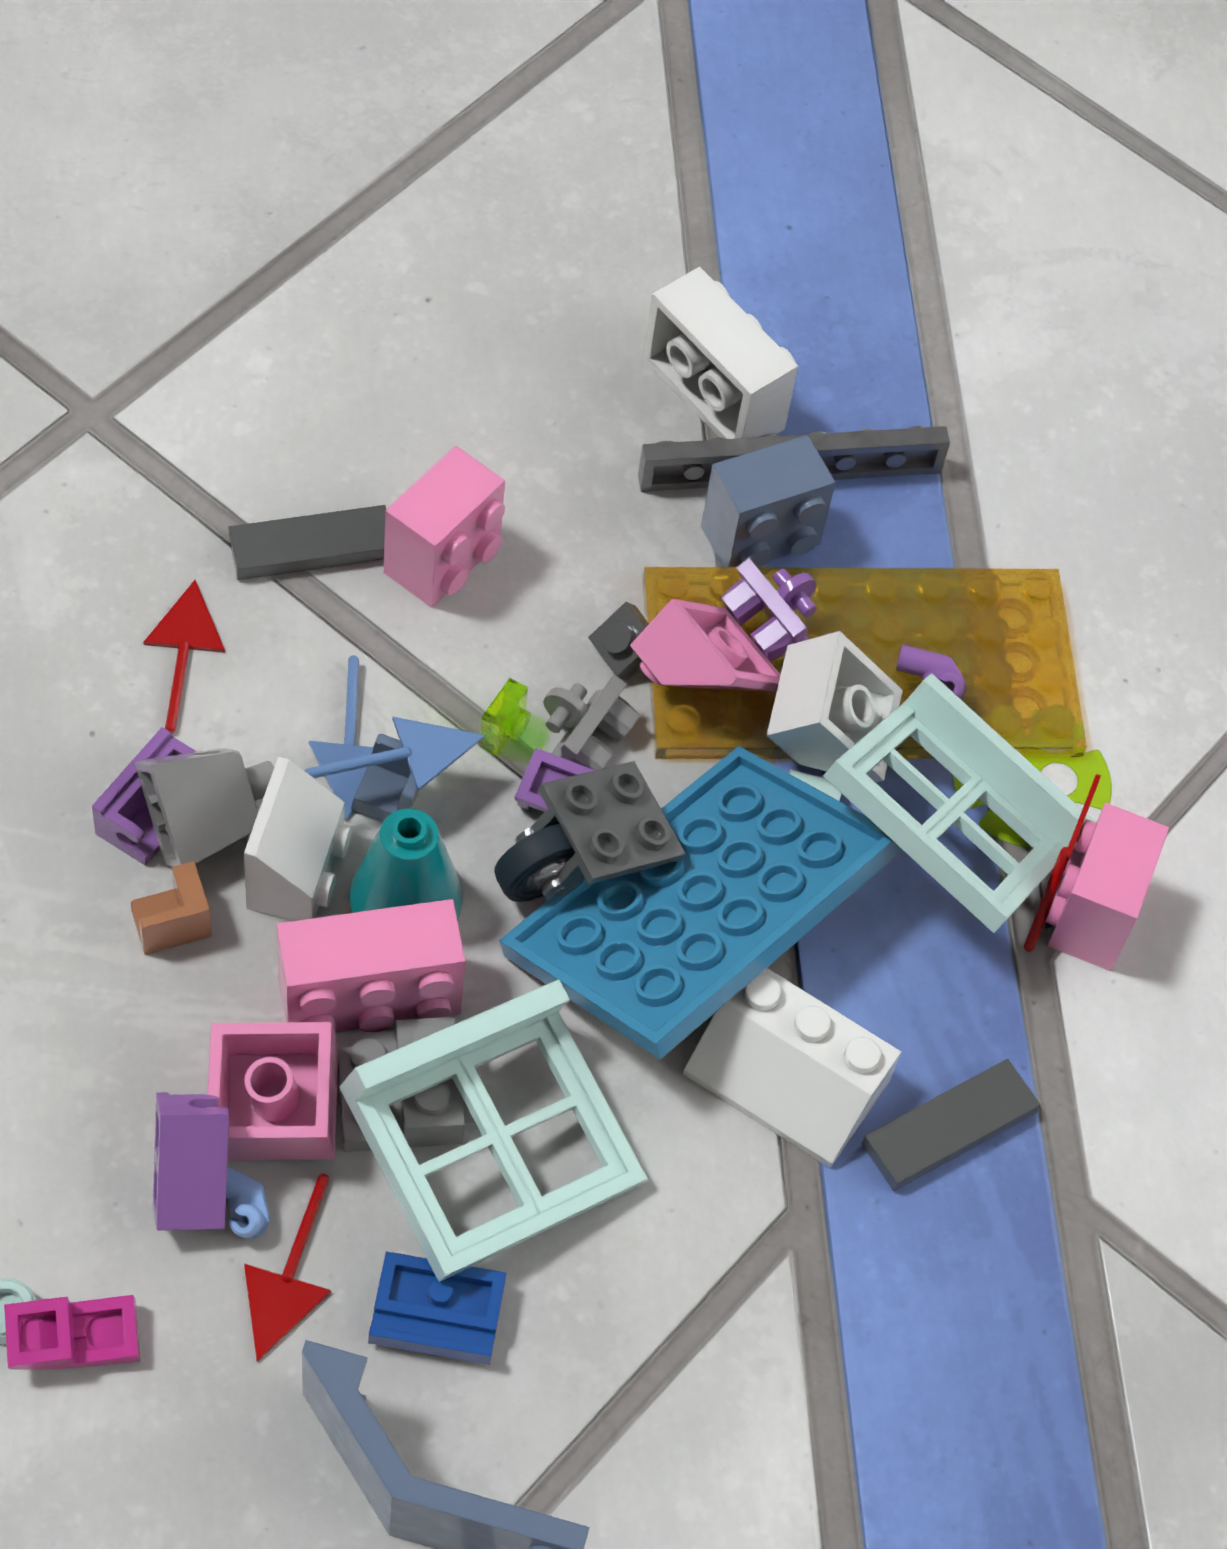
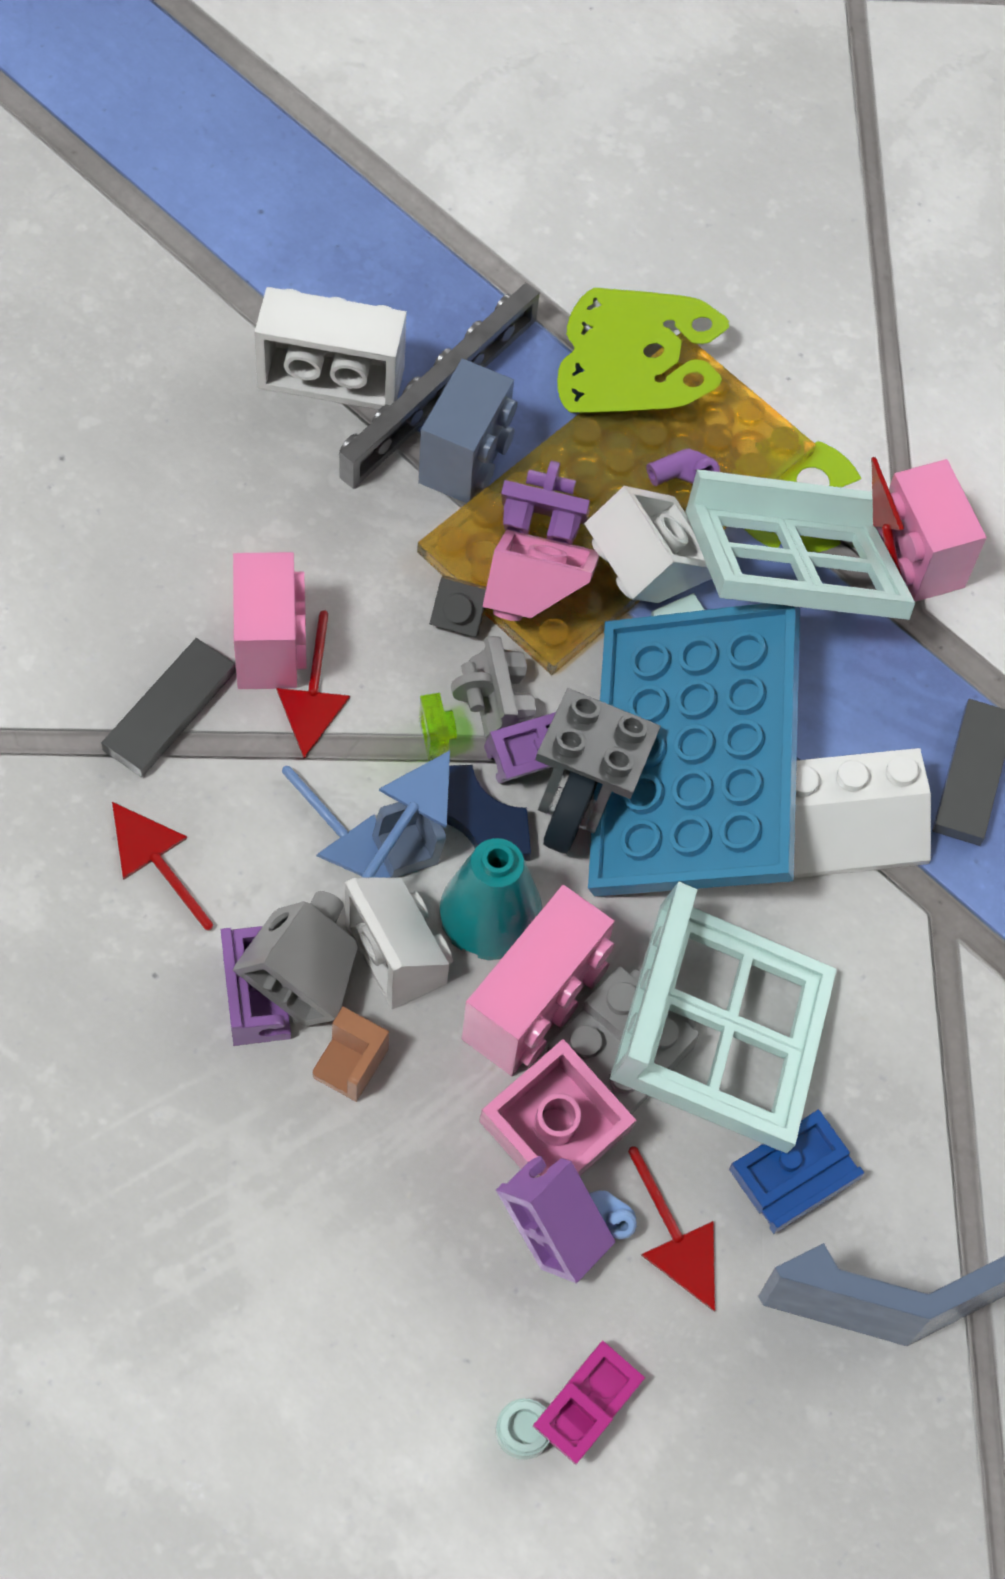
camera: 40 degrees left, 5 degrees up
none -> red piece [276,610,350,759]
none -> dark blue tile [447,764,531,861]
none -> lime piece [557,287,729,413]

